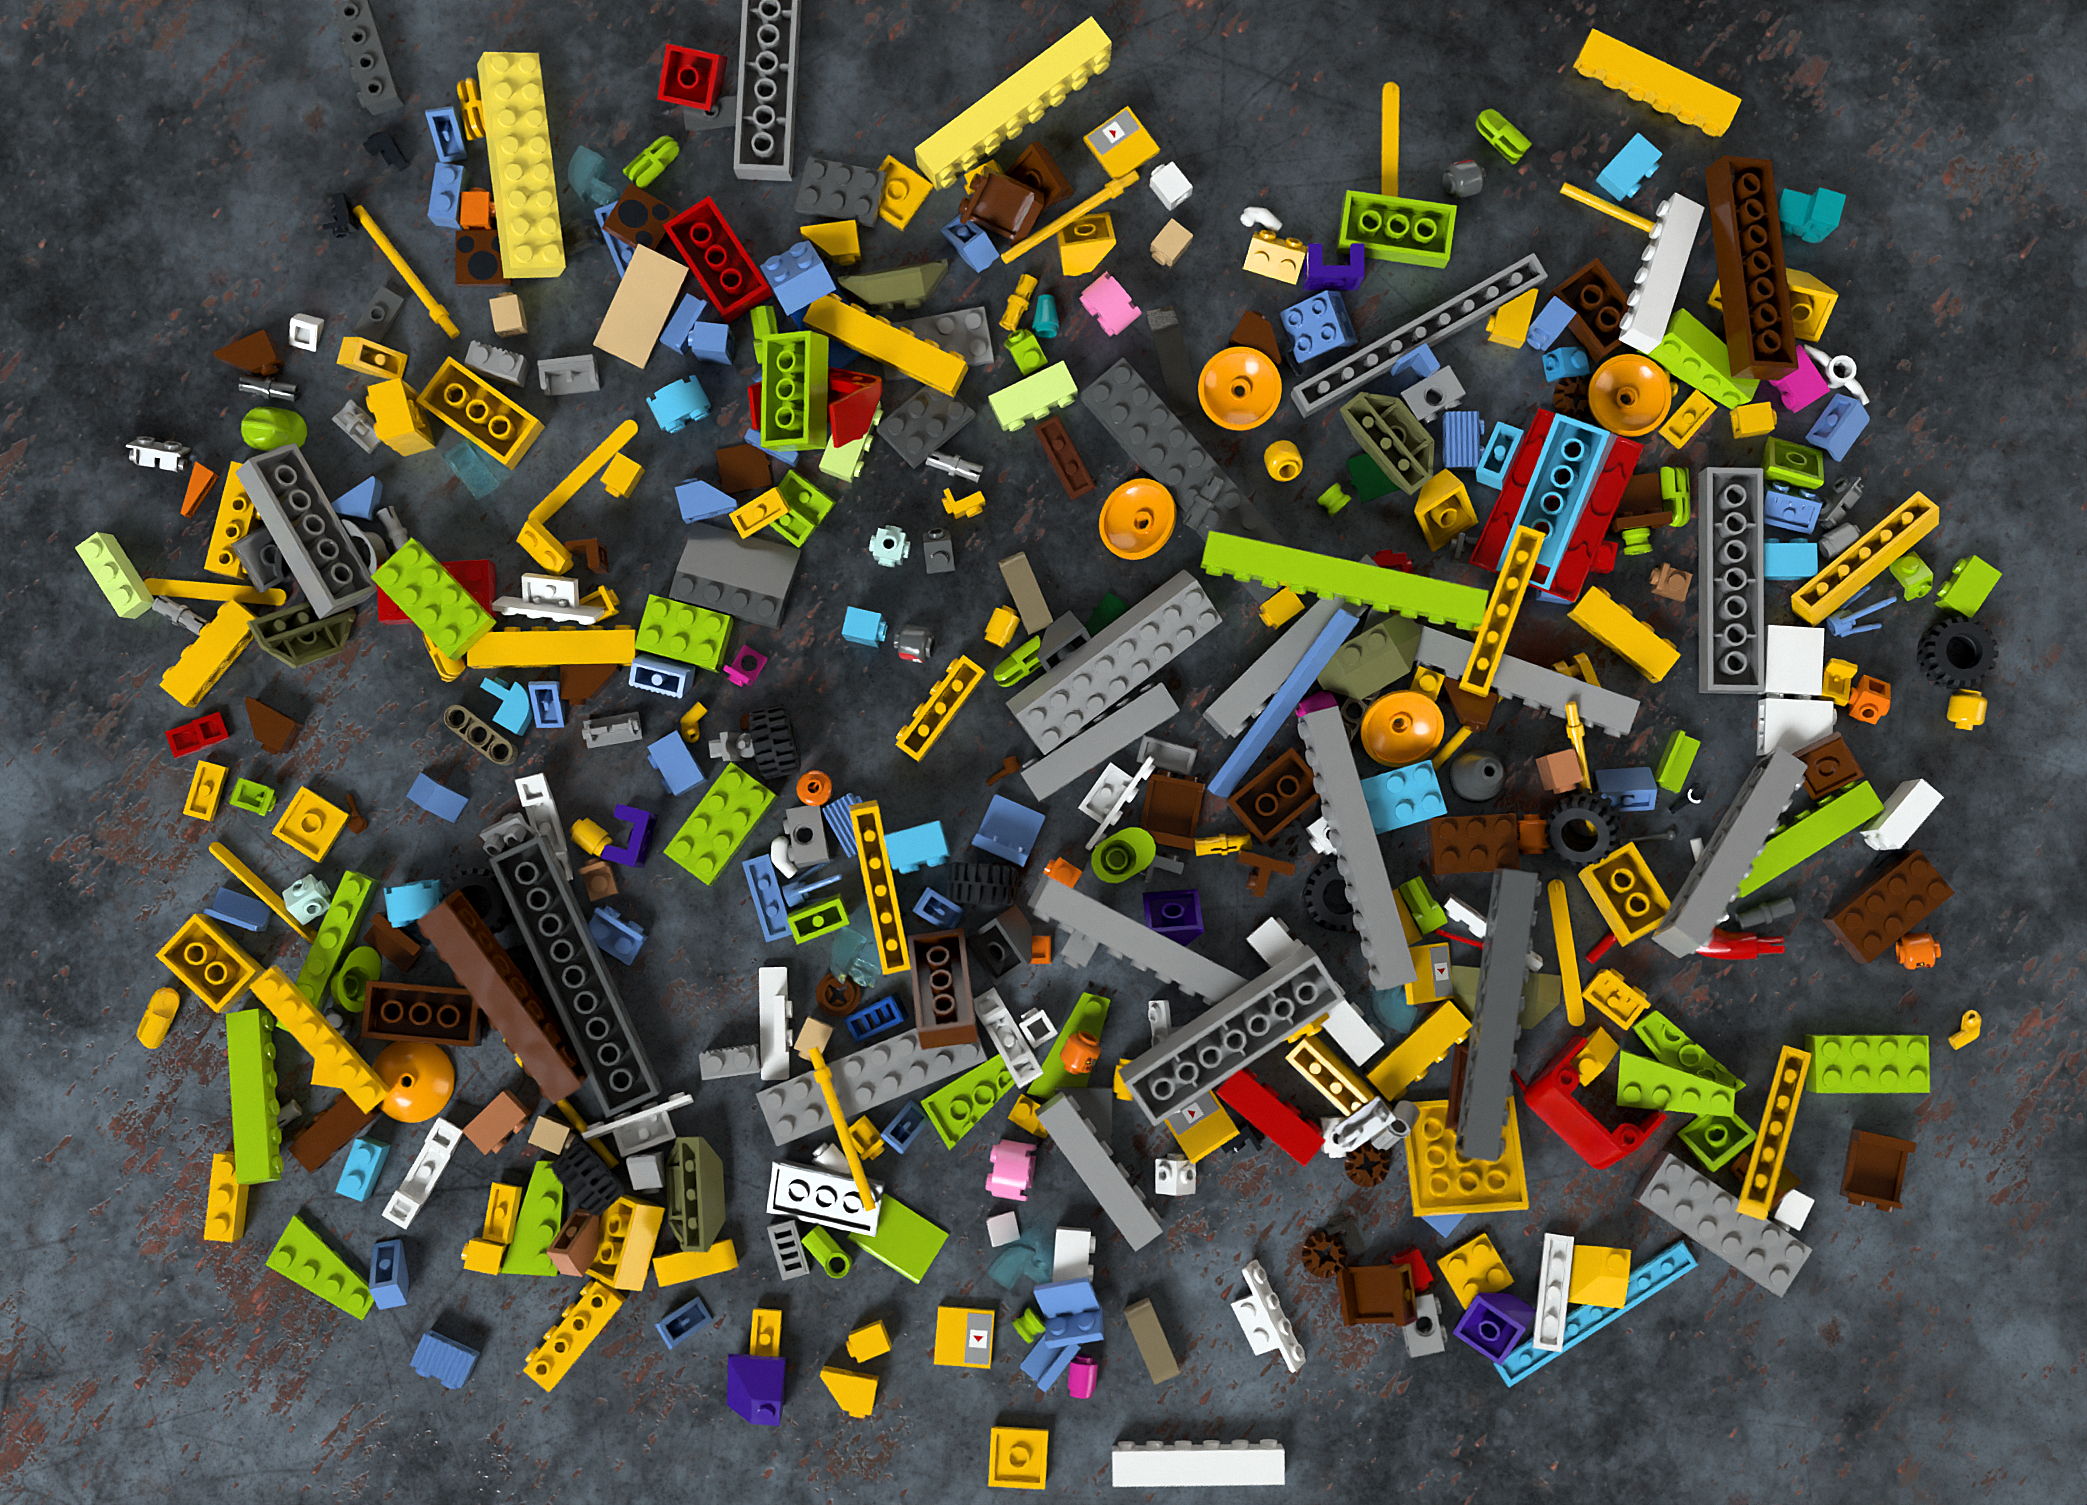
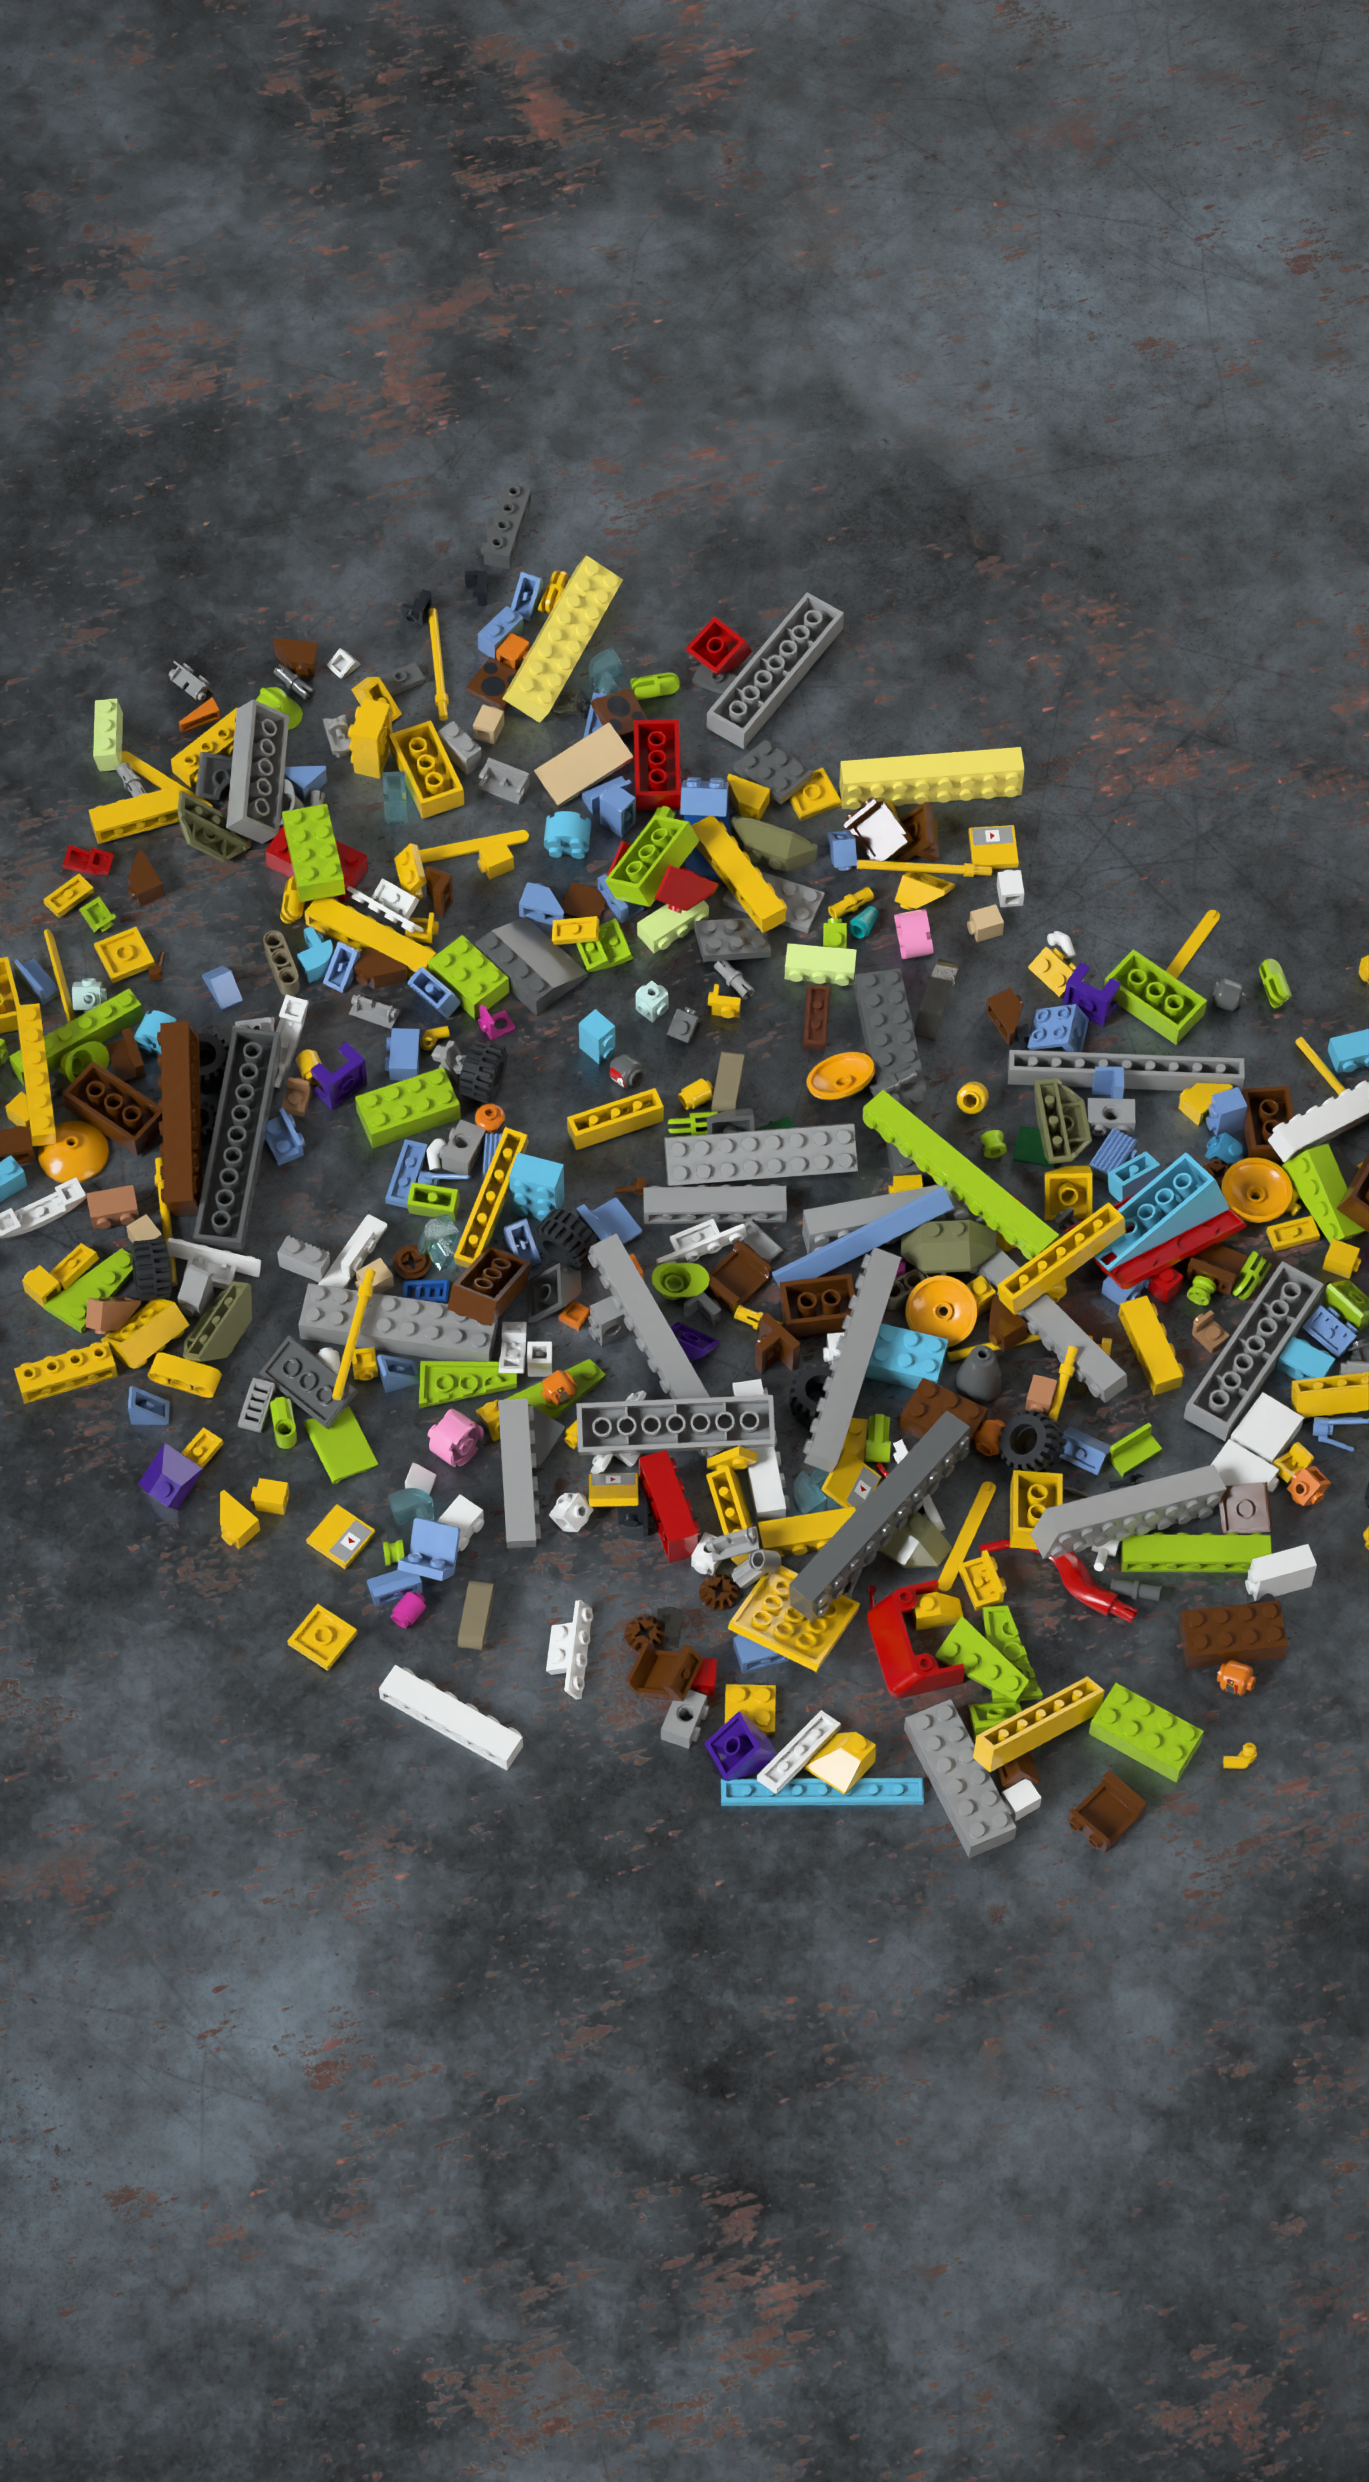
camera: 30 degrees right, 25 degrees down
light orange dish [1198,347,1282,431] -> none

